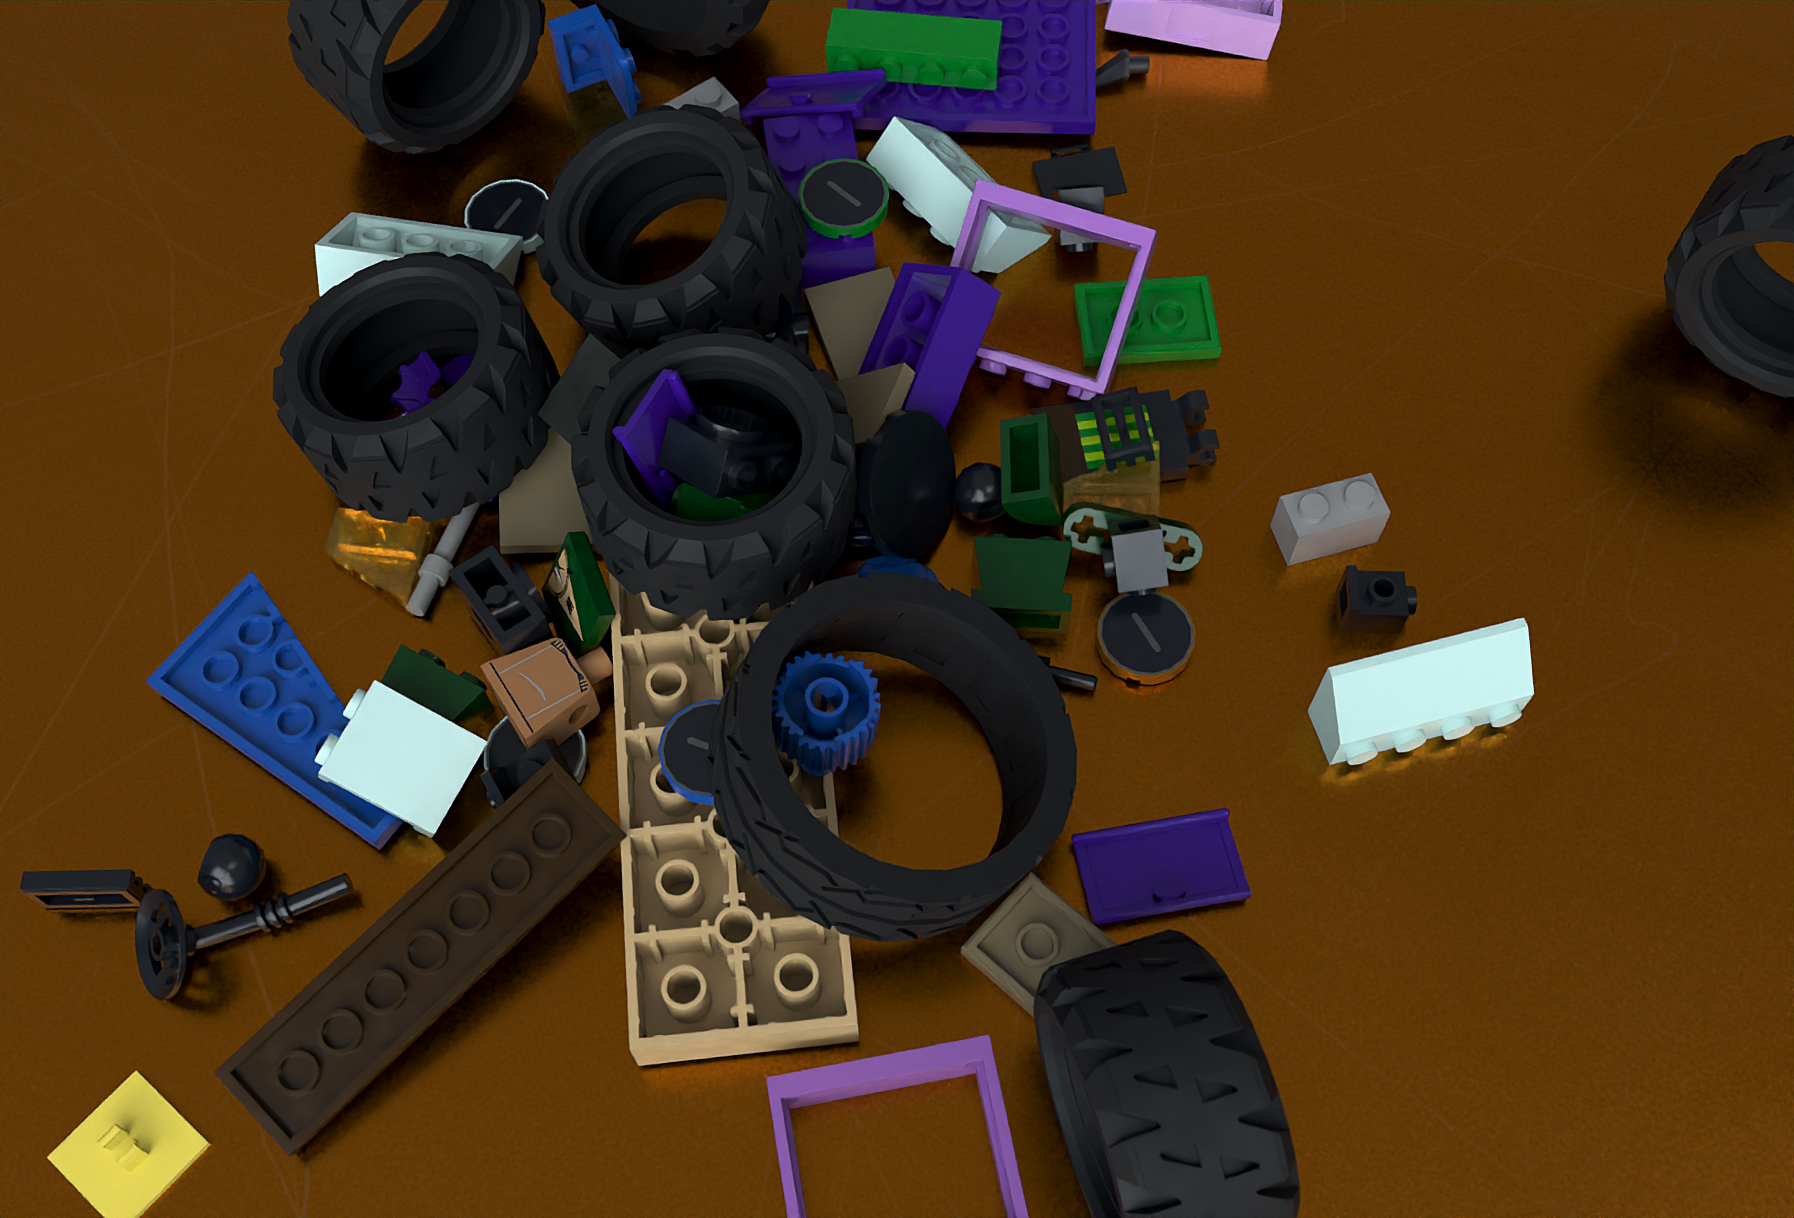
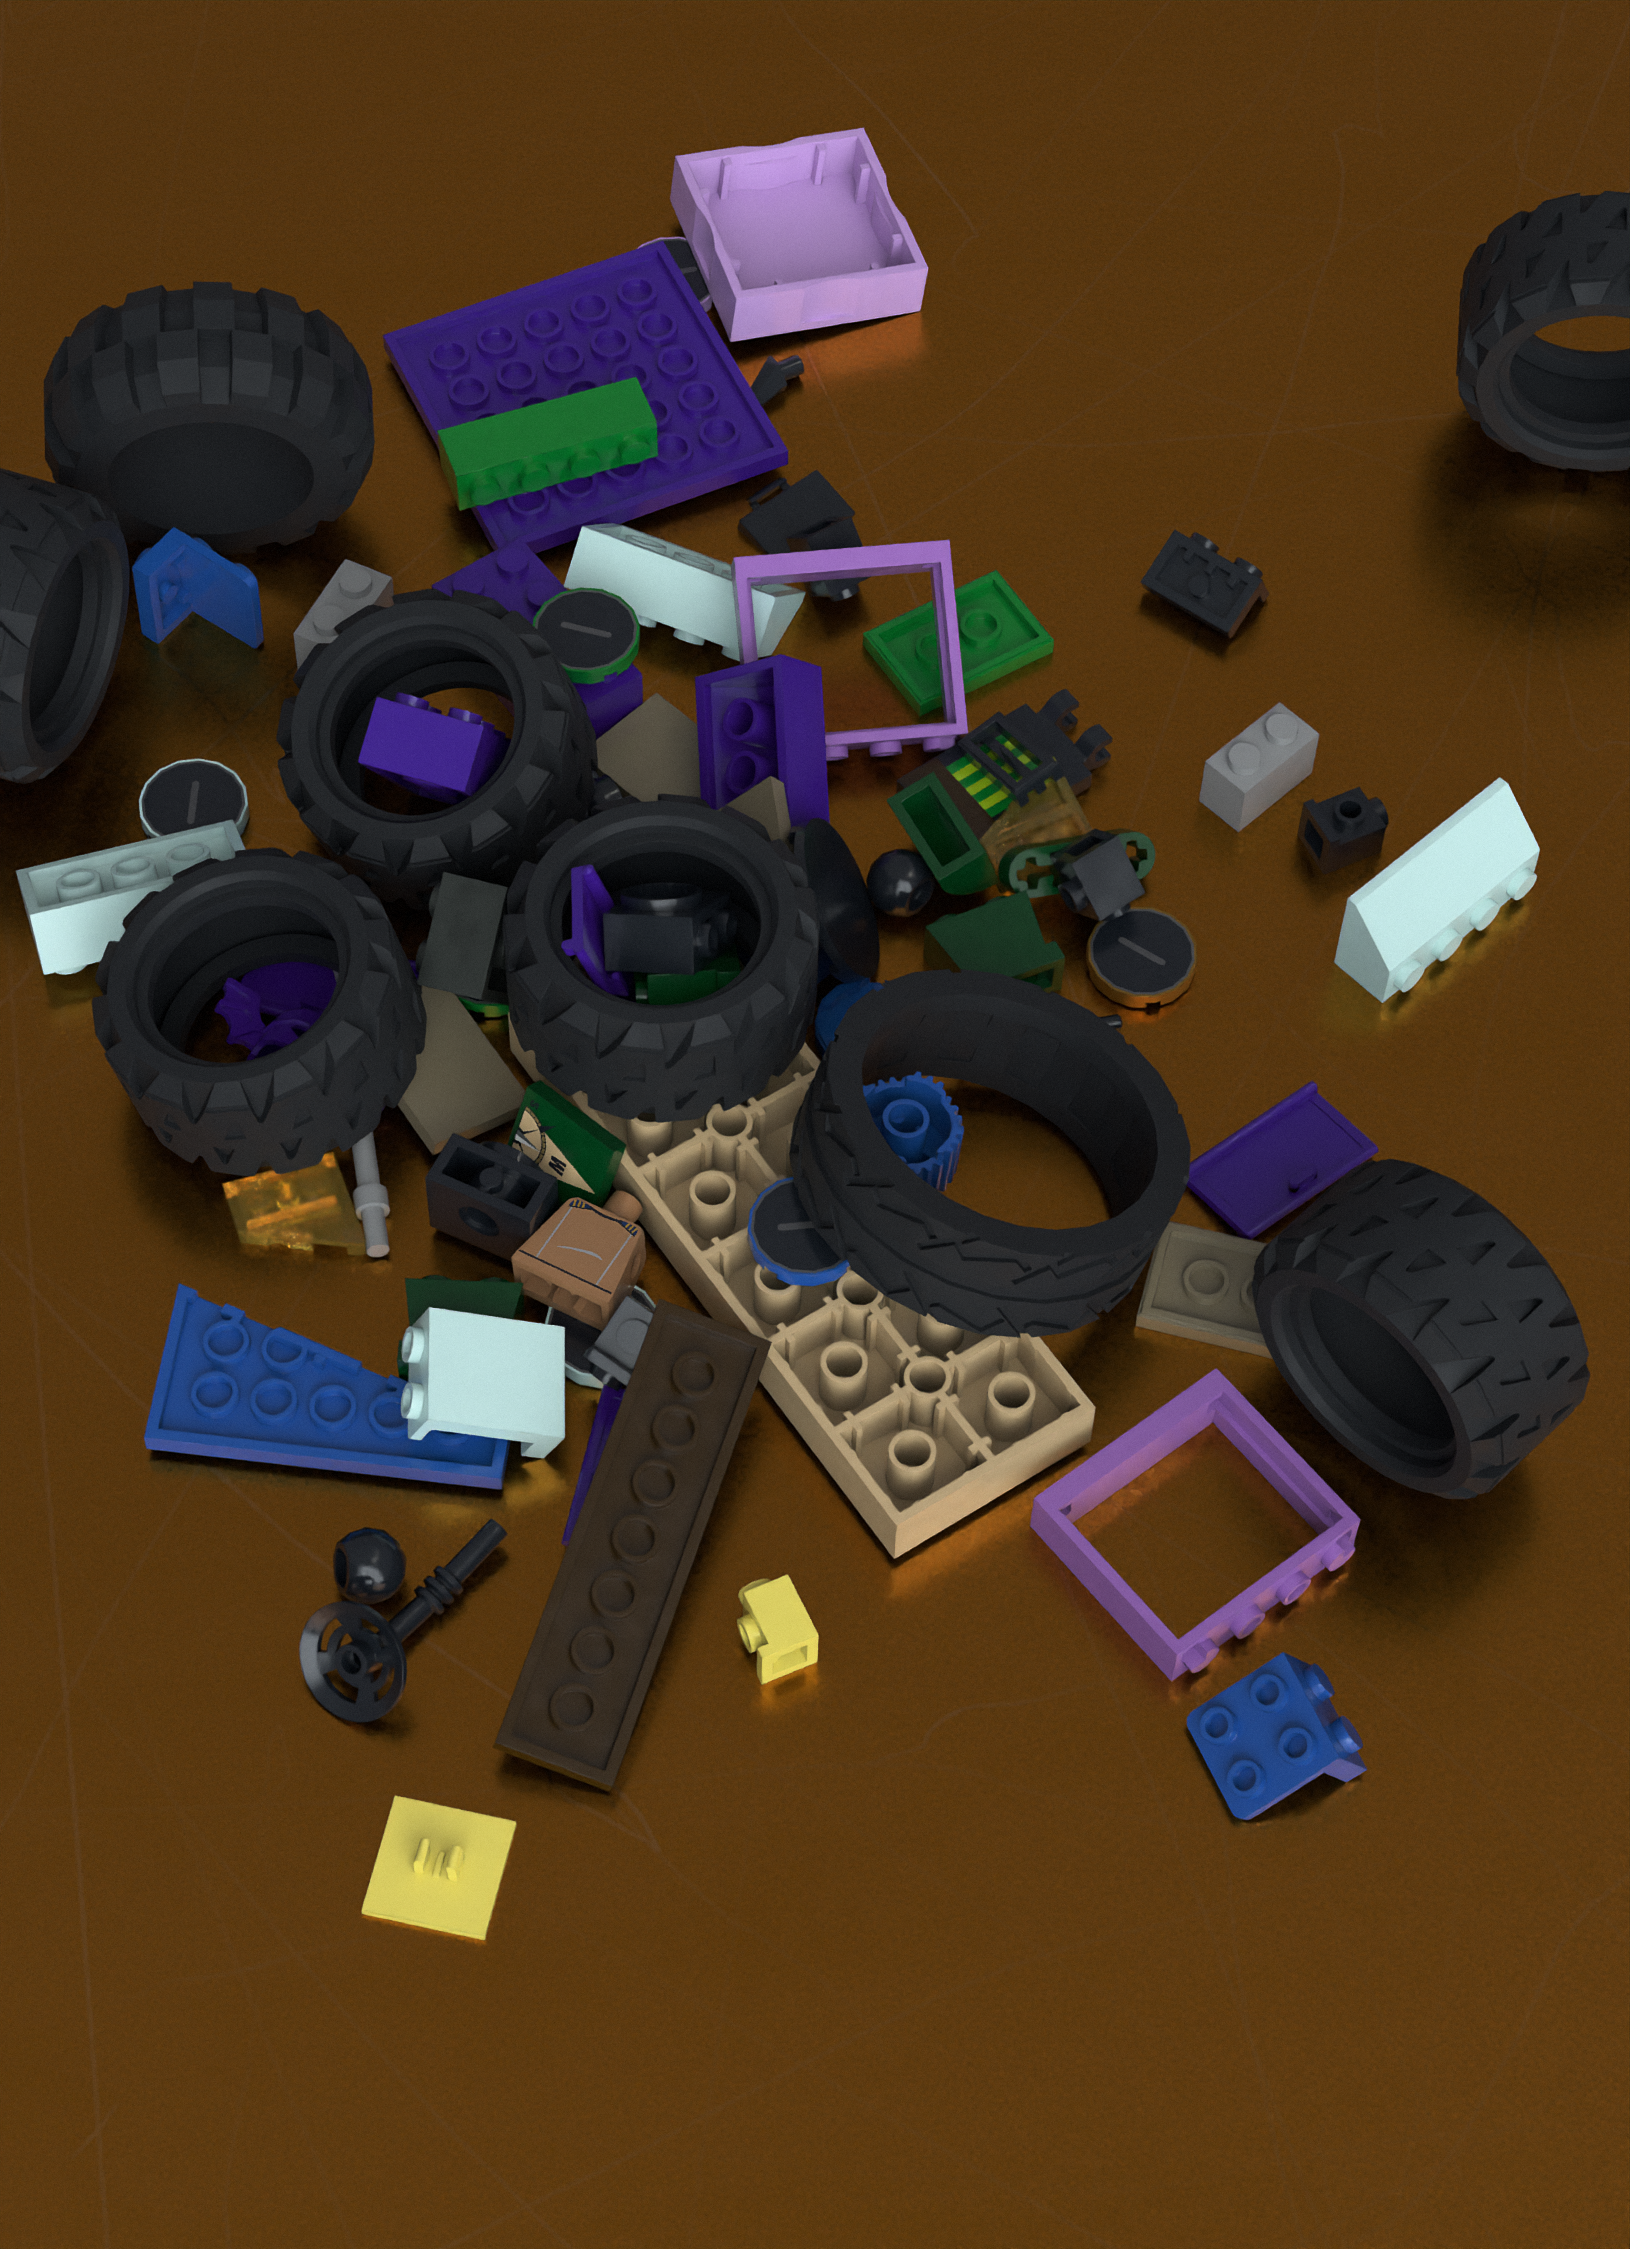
camera: 30 degrees left, 5 degrees down
black tile [20,869,151,908] -> none
dark purple door [740,68,887,125] -> none
none -> dark purple brick [358,692,511,805]
none -> light yellow brick [737,1574,819,1684]
none -> black bracket [1140,530,1269,639]

